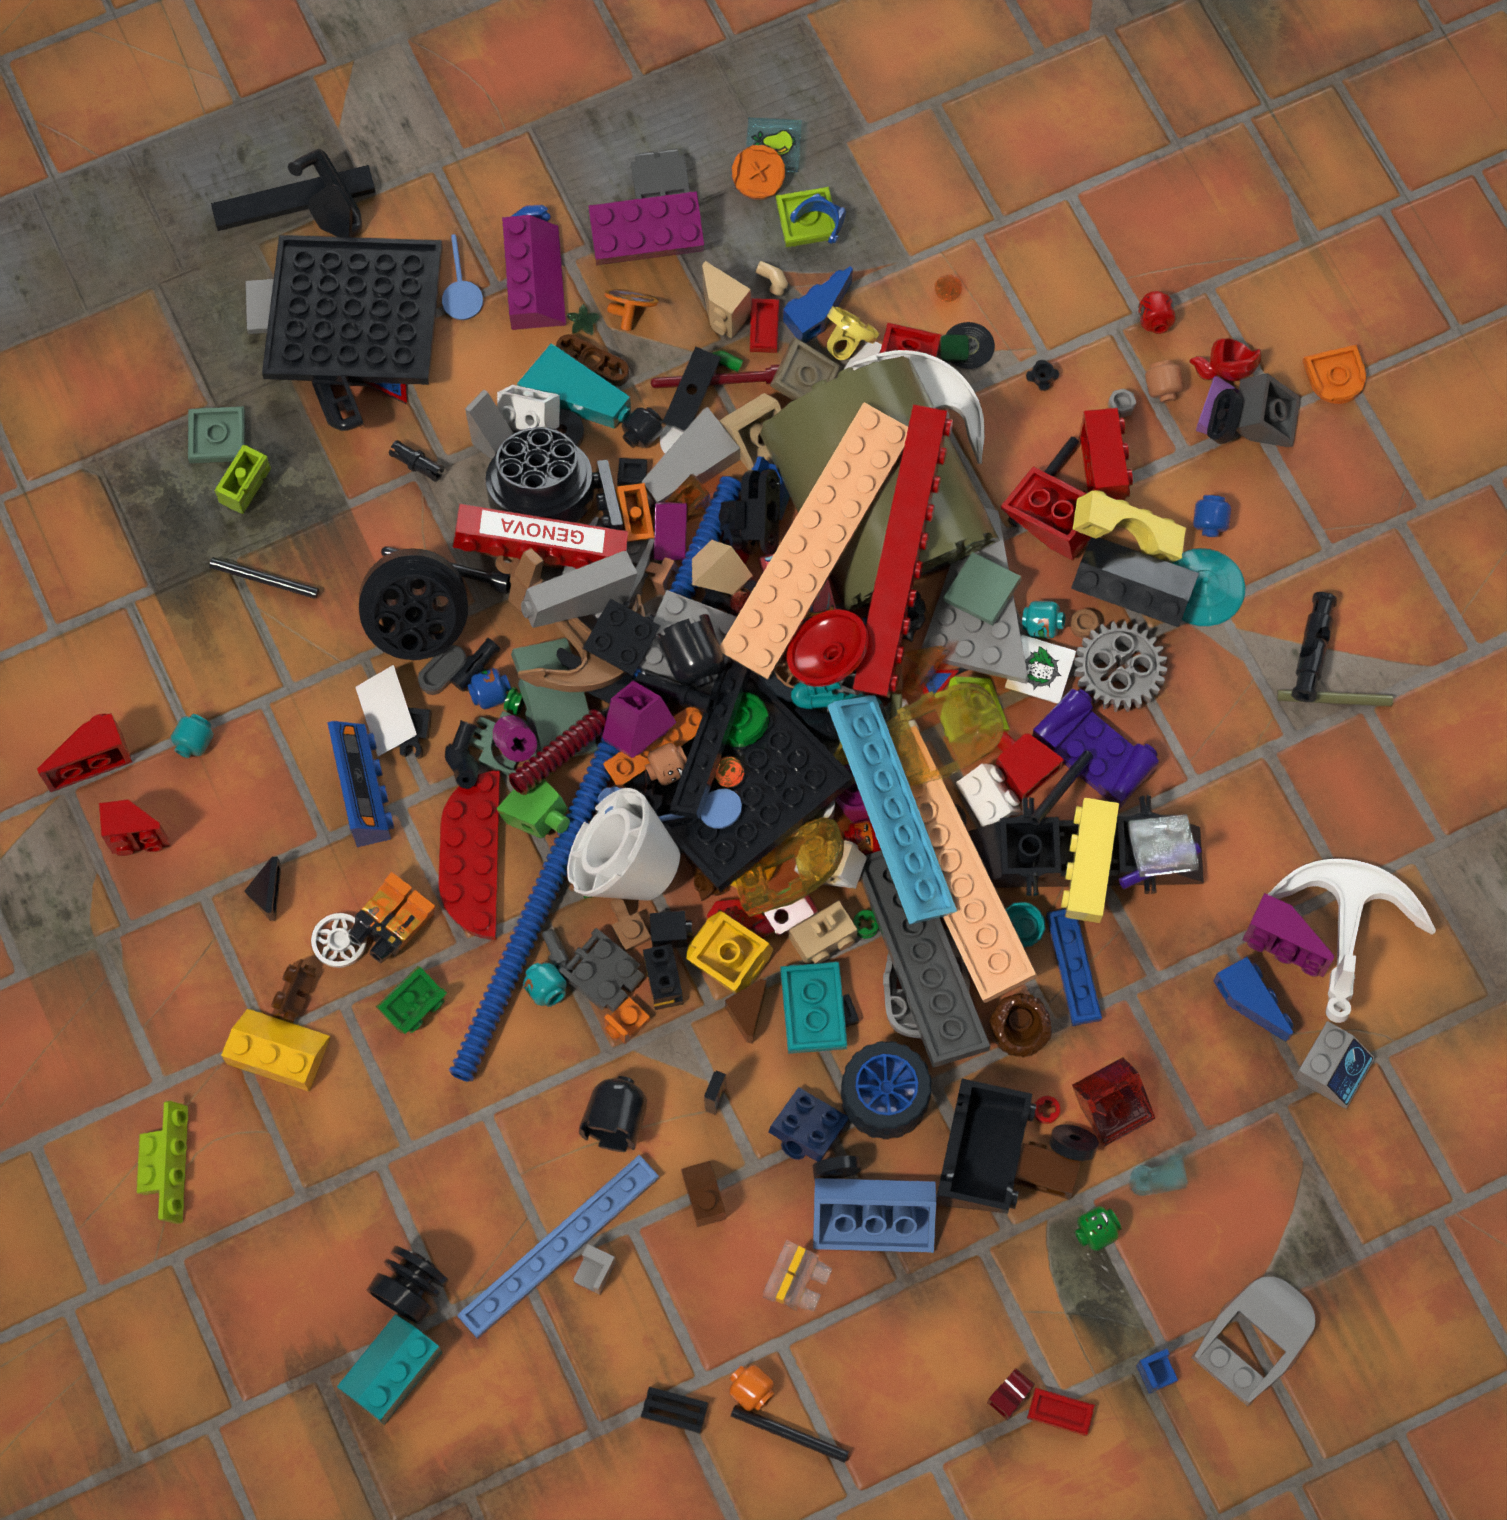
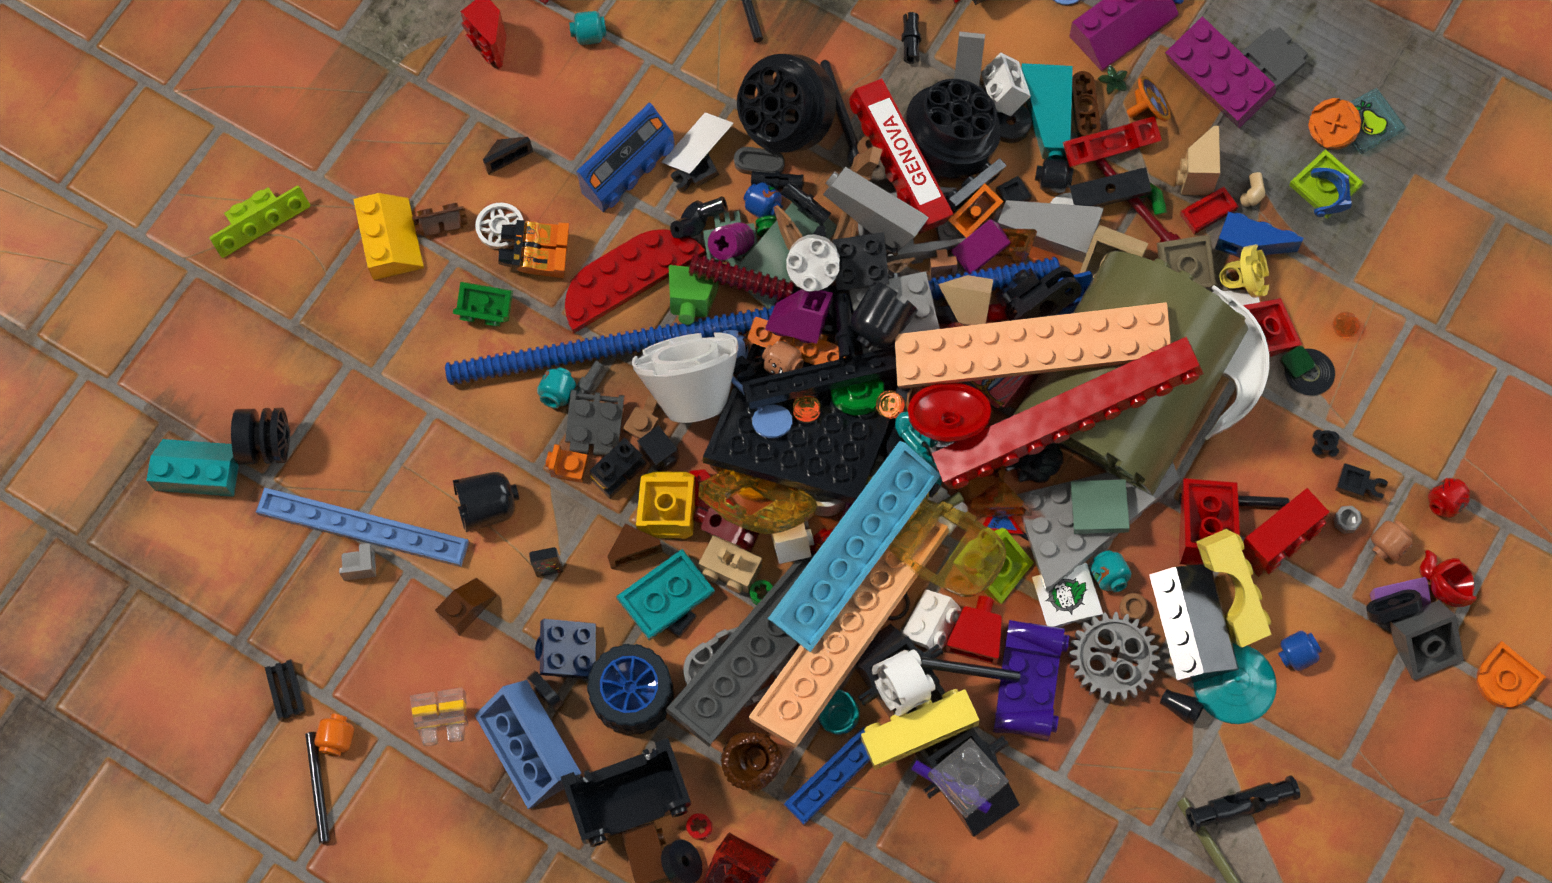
camera: 60 degrees right, 0 degrees up
none -> black pin [780,180,831,225]
none -> white brick [786,235,840,291]
none -> white brick [872,649,935,716]
none -> clear yellow tile [876,391,905,419]
none -> red slope [1063,116,1162,167]
none -> black cone [1160,689,1204,724]
none -> black plate [1335,463,1388,501]

